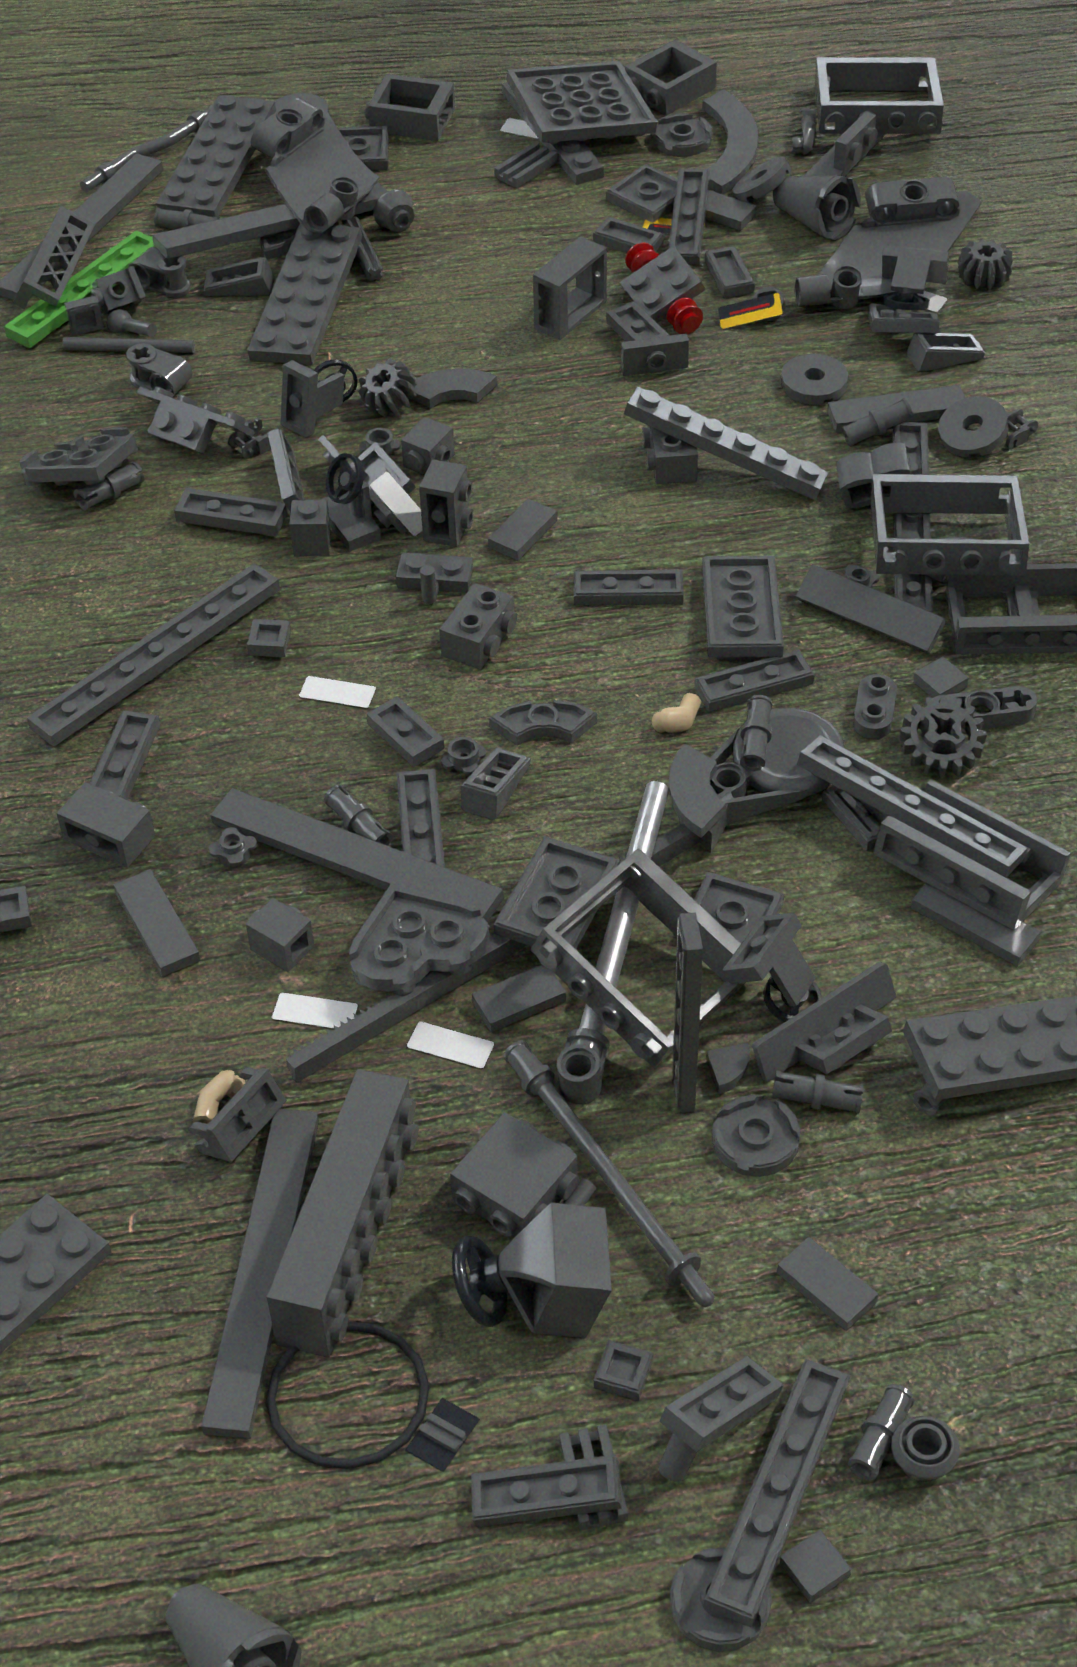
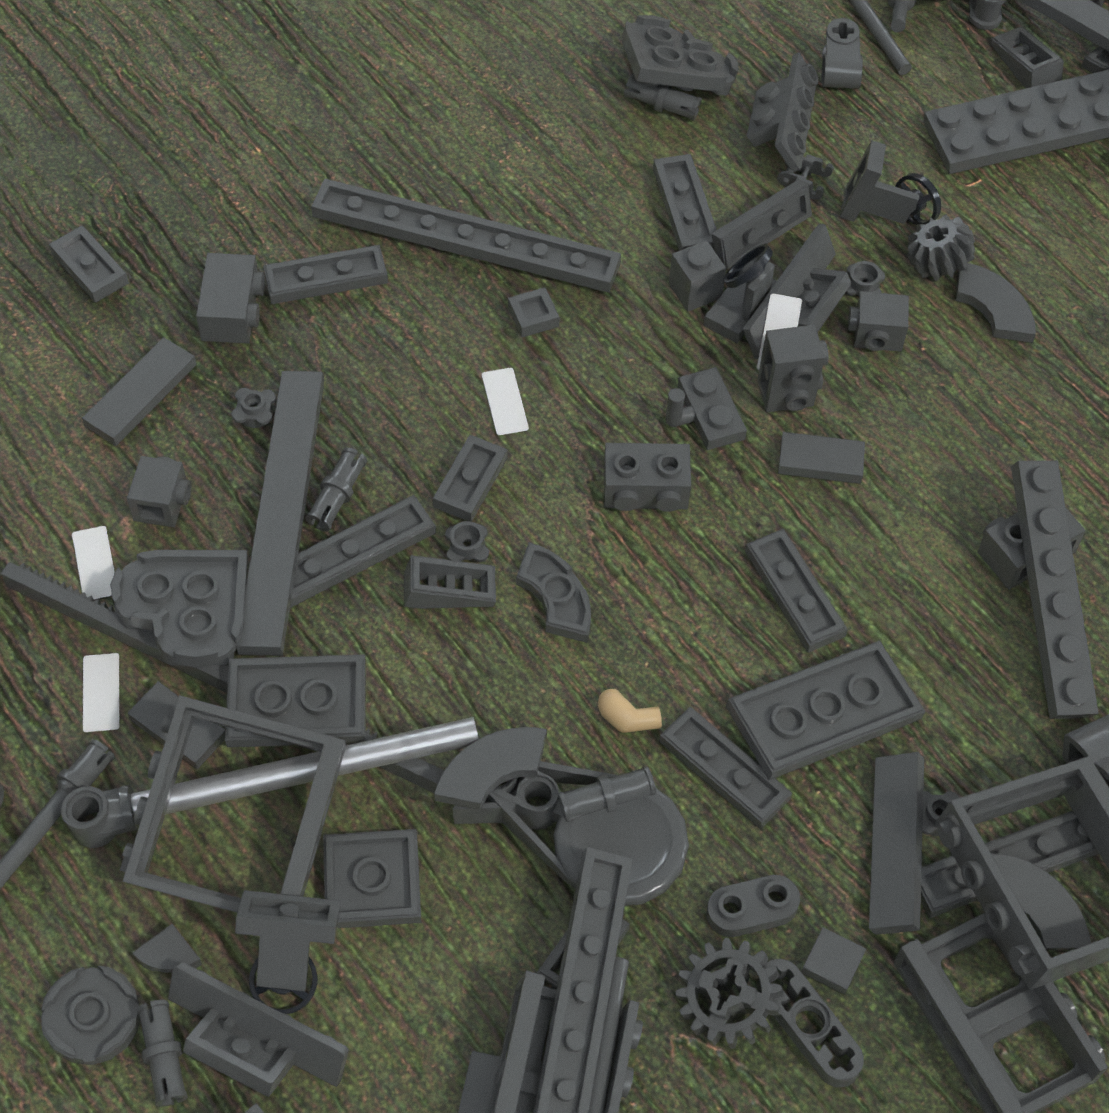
camera: 60 degrees right, 10 degrees up
dark grey tile [672,912,703,1113] -> none

